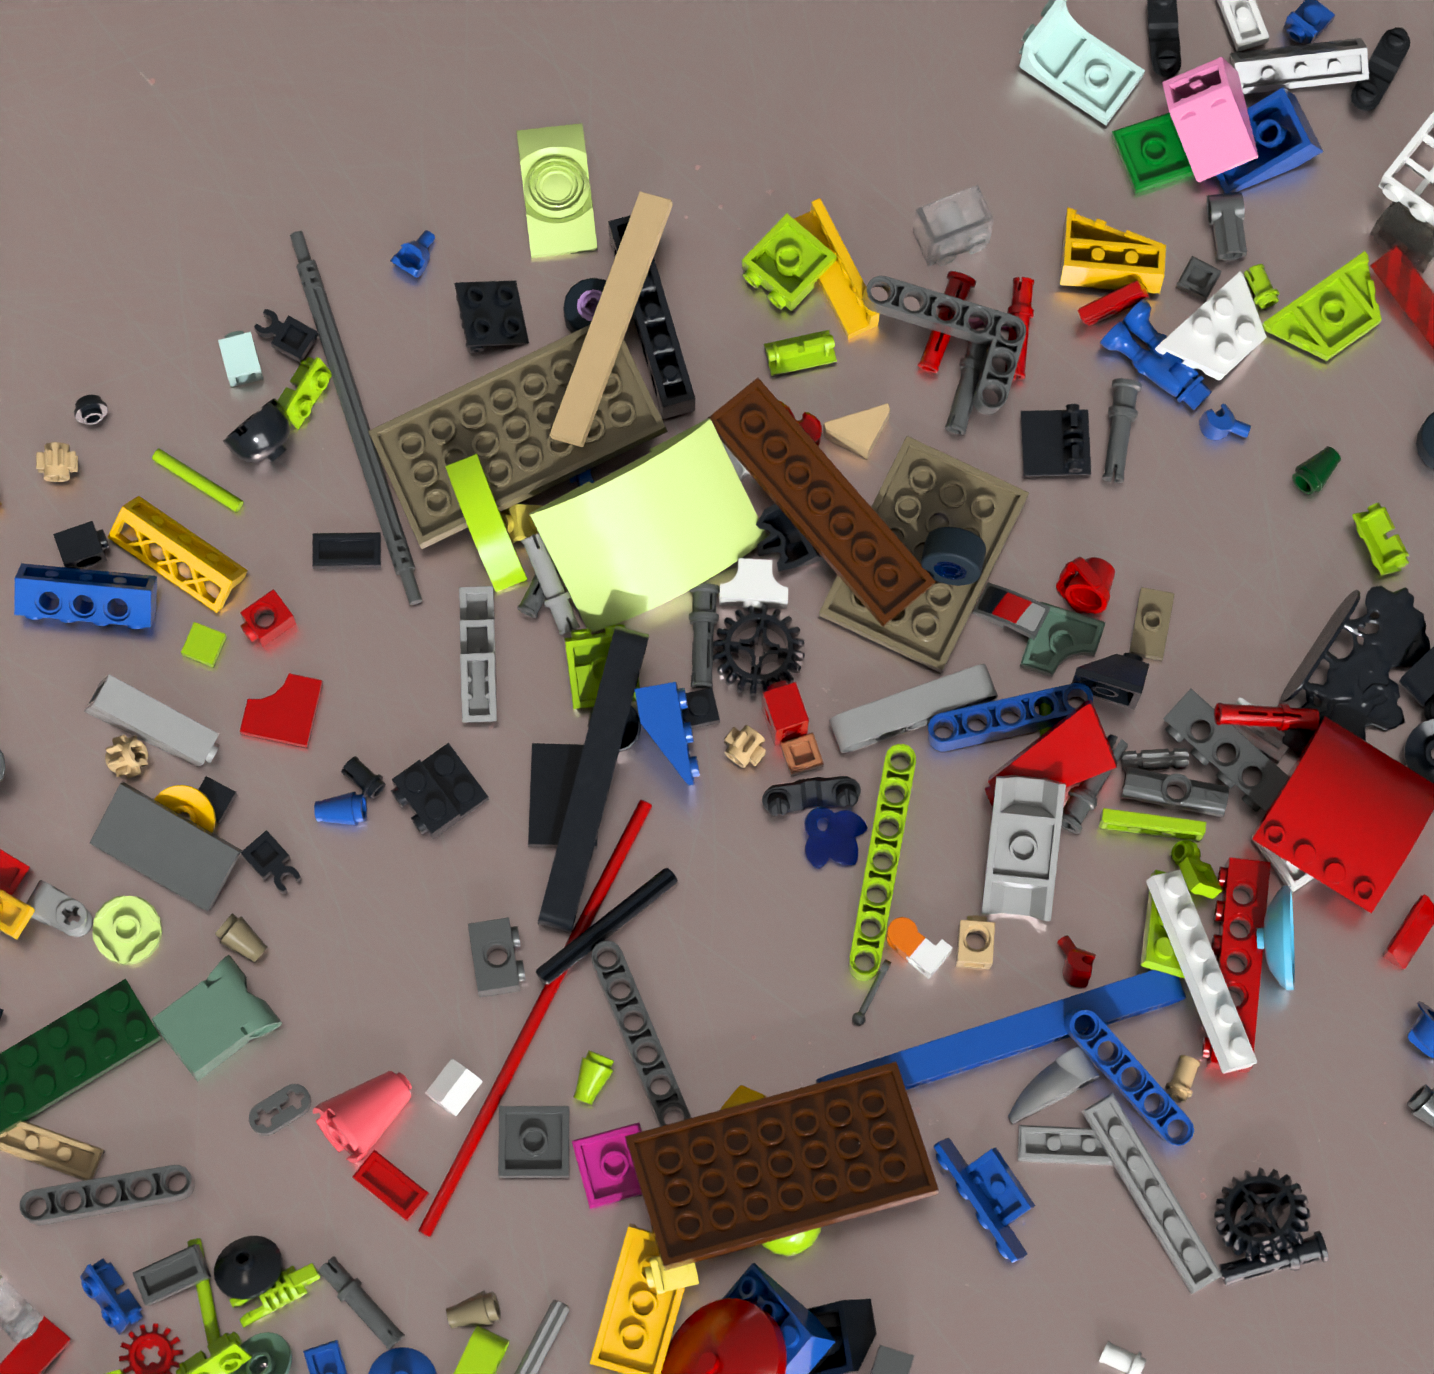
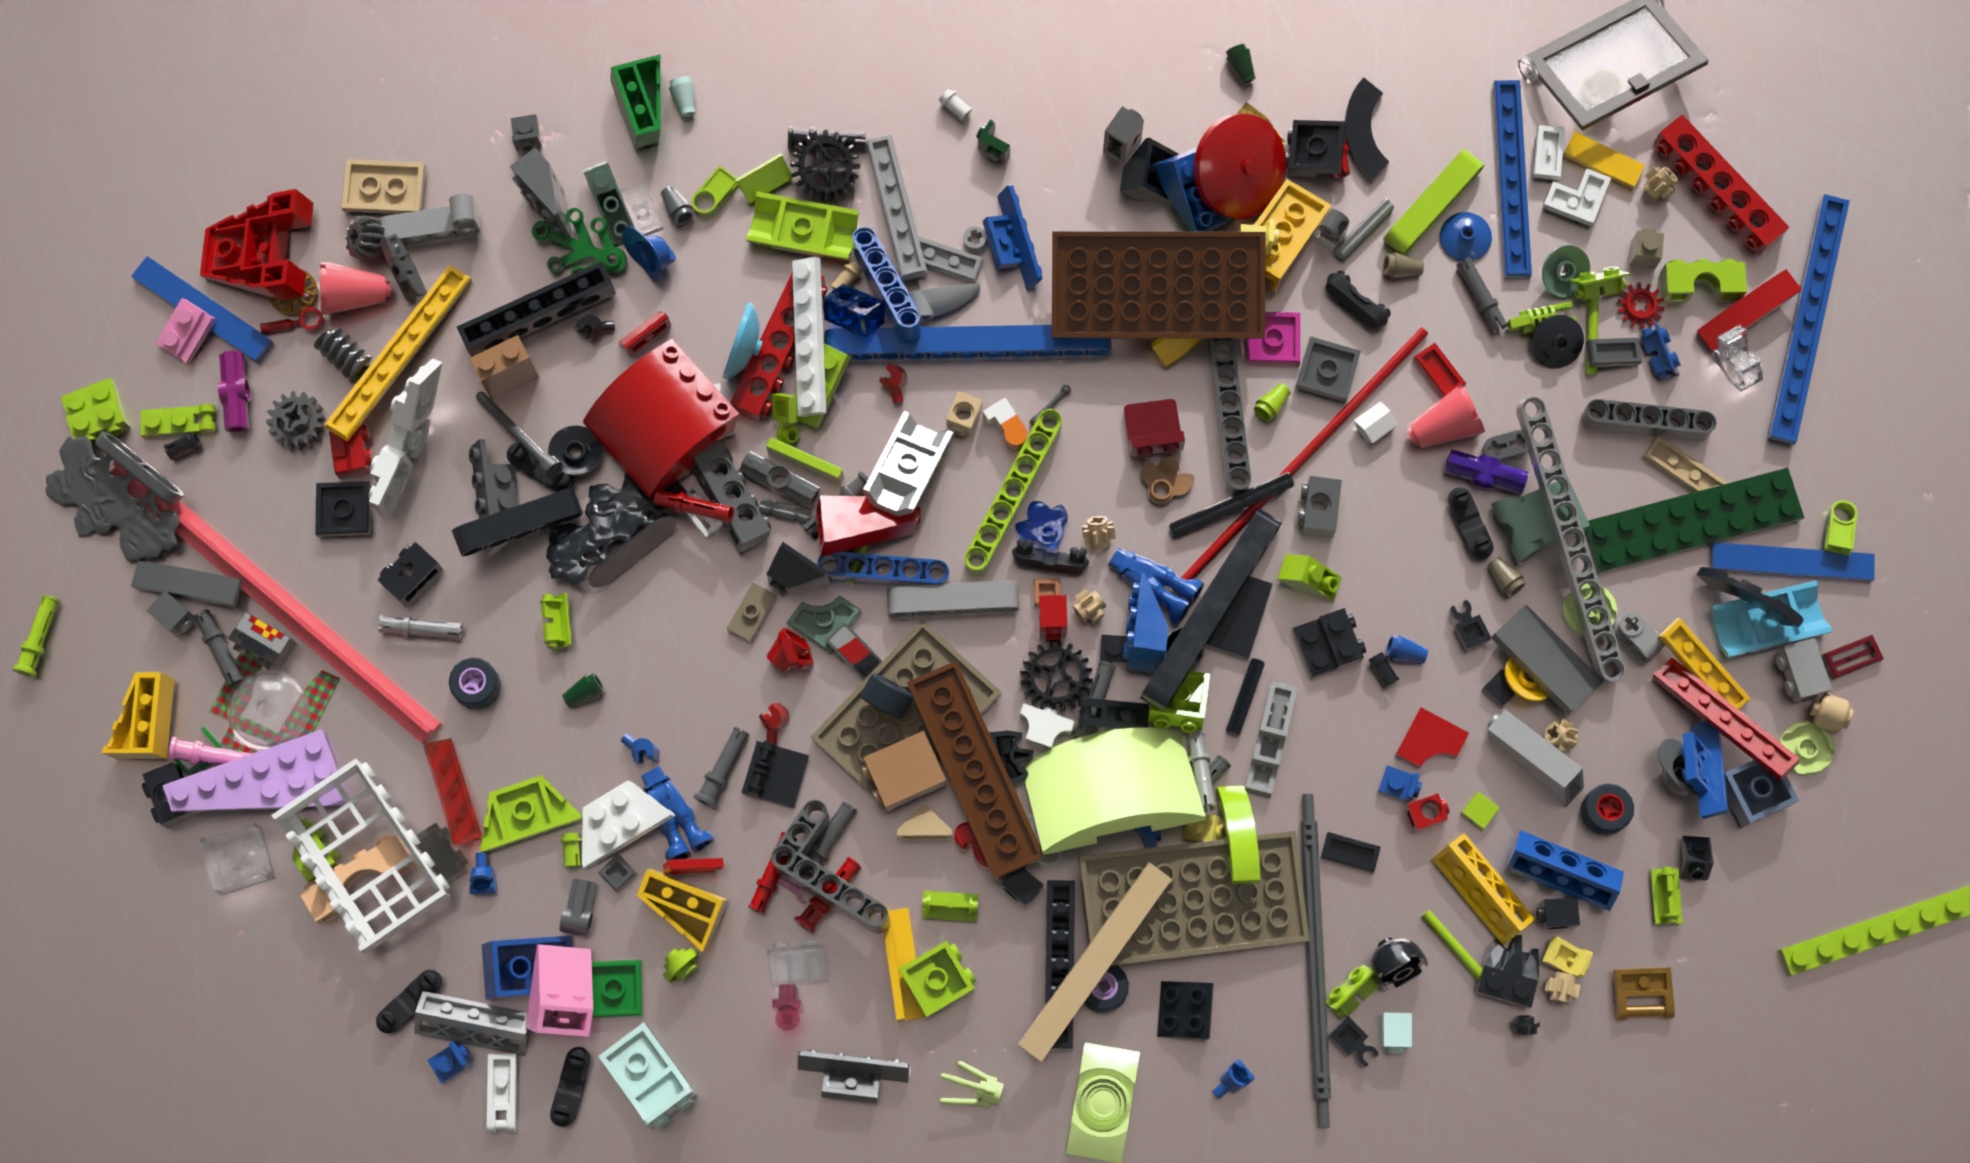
camera: 160 degrees left, 0 degrees up
none -> blue piece [469,852,497,894]
none -> lime plate [663,948,699,983]
none -> lime piece [691,165,738,218]
none -> lime tile [735,154,793,203]
none -> lime piece [746,191,859,261]
none -> red piece [759,703,789,743]
none -> clear pink hips [772,984,804,1031]
none -> dark grey bracket [798,1050,910,1104]
none -> clear blue brick [823,284,885,338]
none -> medium nougat brick [861,731,947,811]
none -> yellowish green plant [940,1061,1003,1108]
none -> light grey bush [963,226,987,253]
none -> dark green bracket [976,119,1010,163]
none -> black brick [1000,868,1044,909]
none -> black plate [1077,698,1149,729]
none -> tan gear [1082,516,1116,549]
none -> blue piece [1108,548,1204,626]
none -> dark red bracket [1124,399,1185,458]
none -> medium nougat plate [1141,455,1194,505]
none -> black axle [1226,658,1265,736]
none -> lime slope [1277,554,1342,602]
none -> dark grey leg [1312,209,1350,252]
none -> black piece [1326,270,1391,328]
none -> blue bracket [1377,765,1422,803]
none -> dark purple piece [1444,449,1529,495]
none -> black piece [1448,487,1494,559]
none -> black plate [1476,935,1539,1009]
none -> light grey beam [1516,397,1625,682]
none -> light yellow bracket [1542,936,1593,978]
none -> black wheel [1581,783,1634,836]

